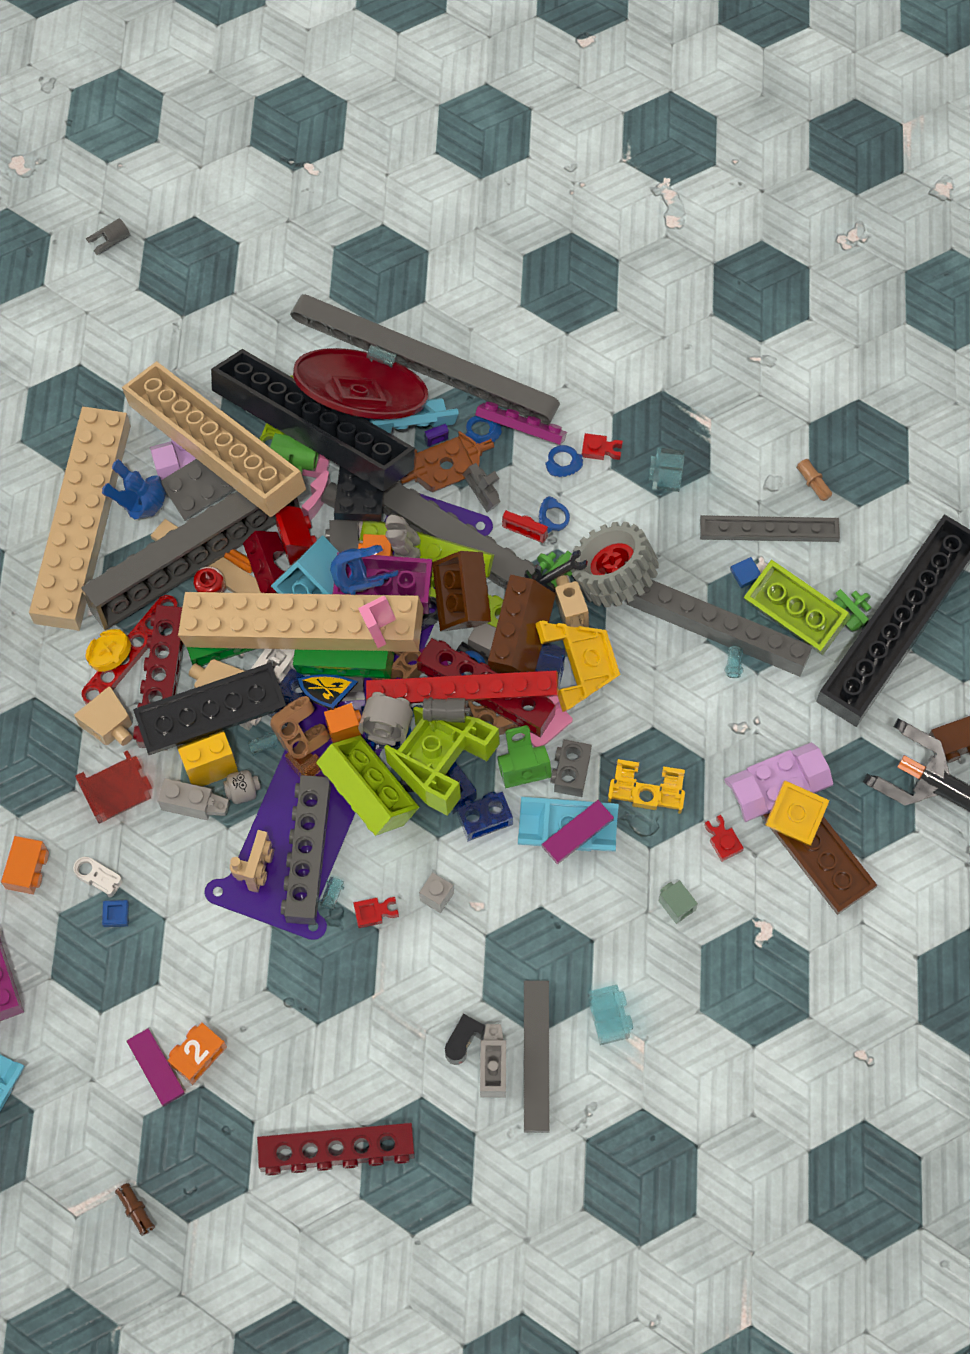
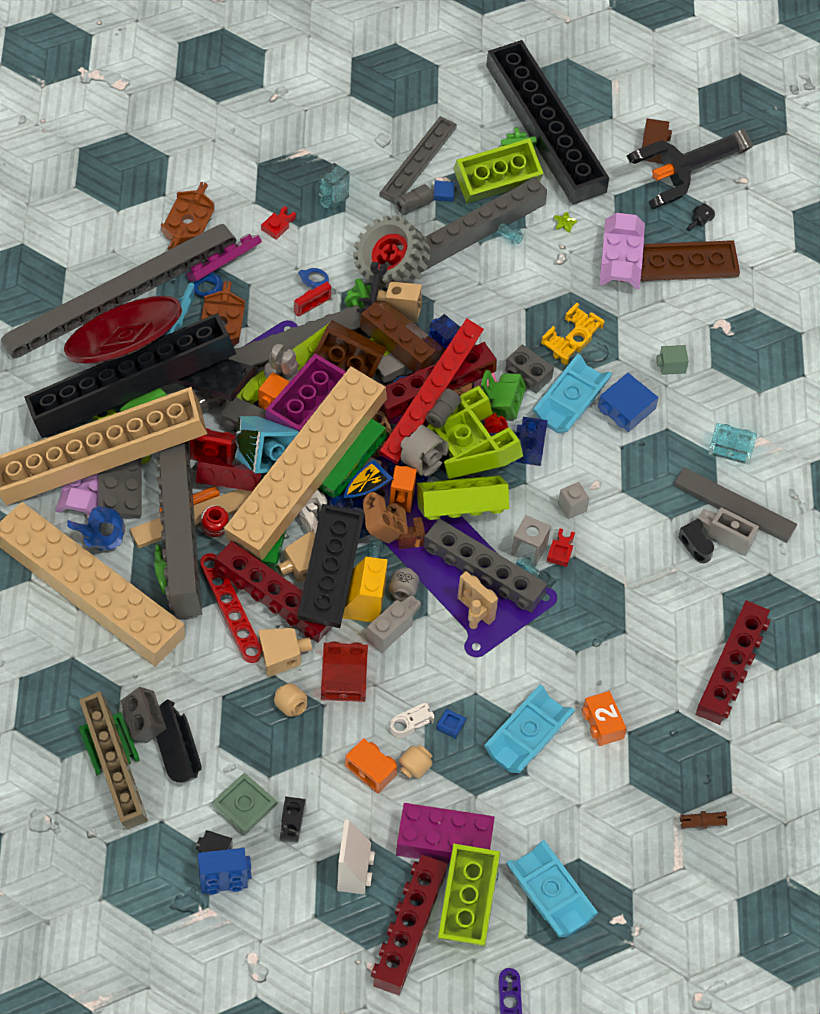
camera: 65 degrees left, 10 degrees down
yellow tile [85,629,131,672] -> none
magenta tile [126,1028,185,1107] -> none
blue piece [330,545,399,595] -> none
bright pink panel [358,596,396,648] -> none
clear light blue pin [367,344,397,368] -> none
dark purple tile [424,423,449,447] -> none
dark grey hinge [463,463,501,512] -> none
yellow wing [535,621,620,712] -> none
magenta tile [542,800,614,865] -> none
blue piece [545,445,583,477] -> none
red plate [704,815,744,862] -> none
yellow tile [765,780,830,846] -> none
medium nougat axle [796,459,832,501] -> none
none -> dark orange plate [161,182,215,250]
none -> tan head [274,683,307,717]
none -> dark grey piece [395,184,433,214]
none -> tan head [399,745,433,779]
none -> red gear [483,413,508,437]
none -> medium azure piece [484,684,575,773]
none -> light grey piece [511,515,551,566]
none -> lime plant [553,212,577,233]
none -> blue brick [598,372,659,432]
none -> black piece [686,203,715,232]

